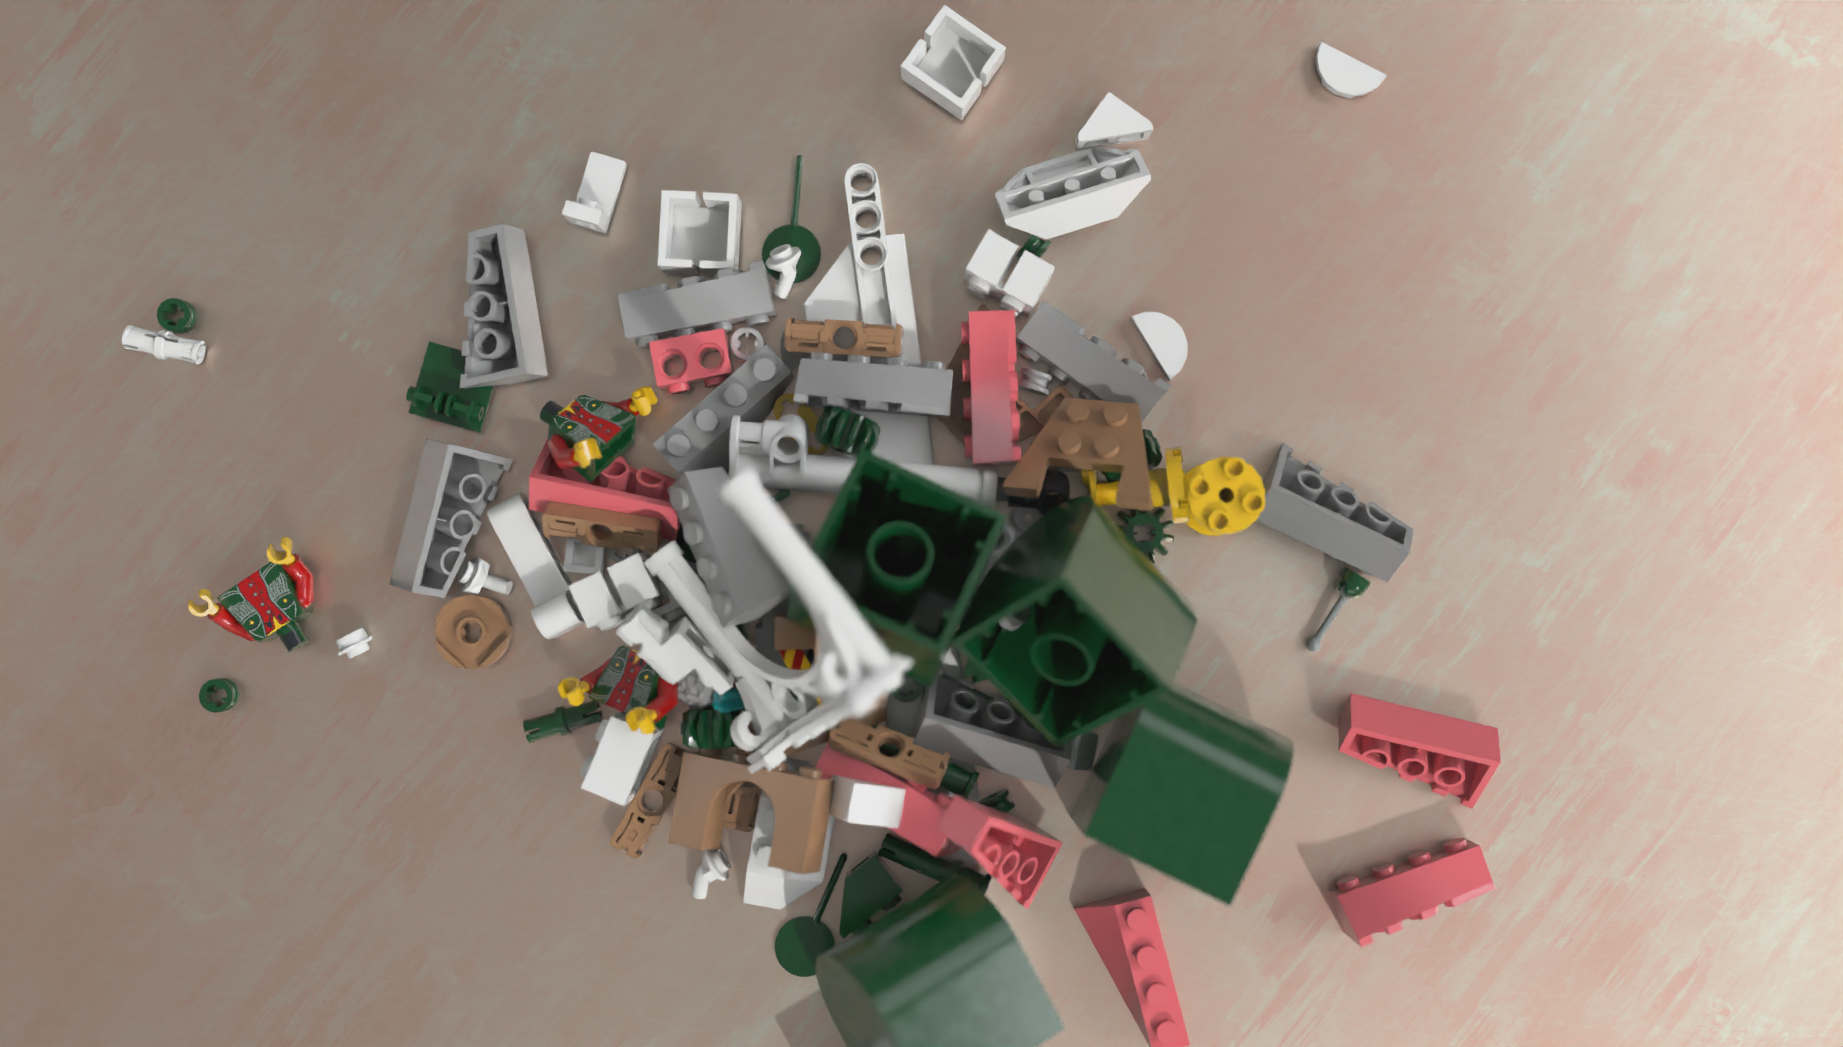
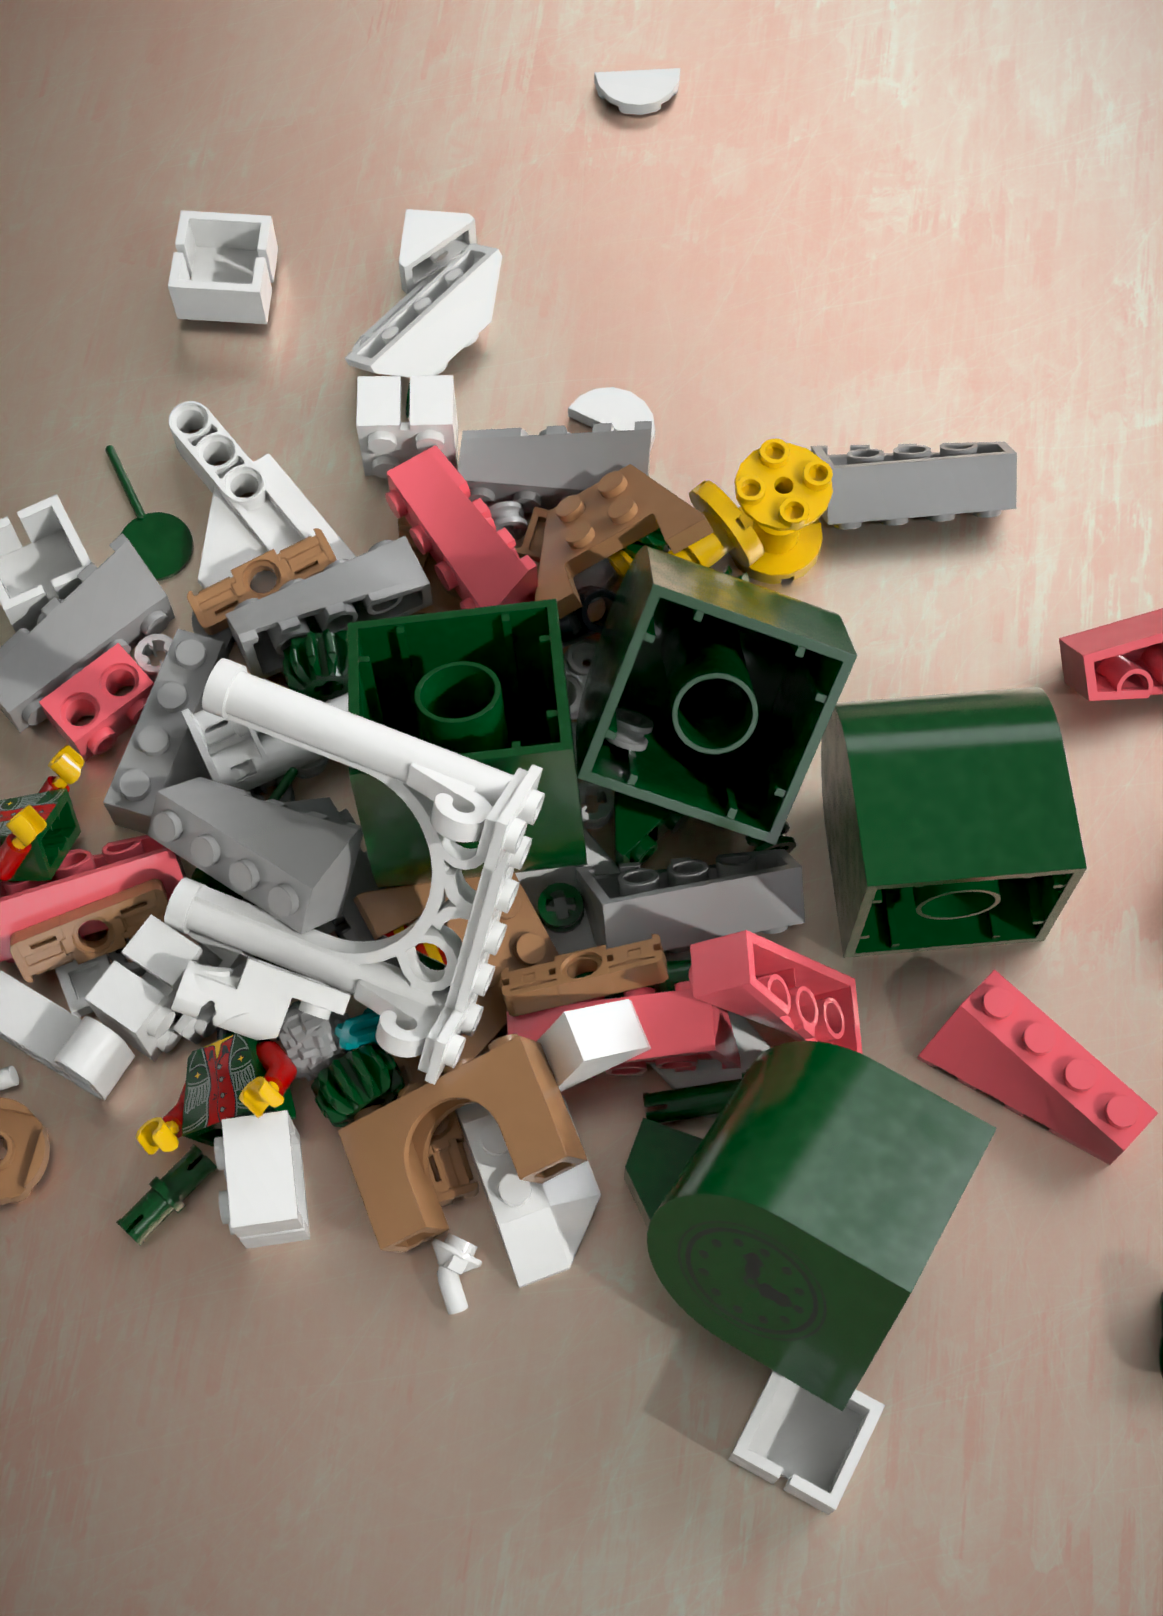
camera: 30 degrees left, 20 degrees down
medium nougat piece [610,742,688,859] -> none
white plate [765,244,801,299] -> none
dark green piece [775,853,847,977] -> none
white slope [1067,732,1099,771] -> none
hinge [1306,567,1371,652] -> none

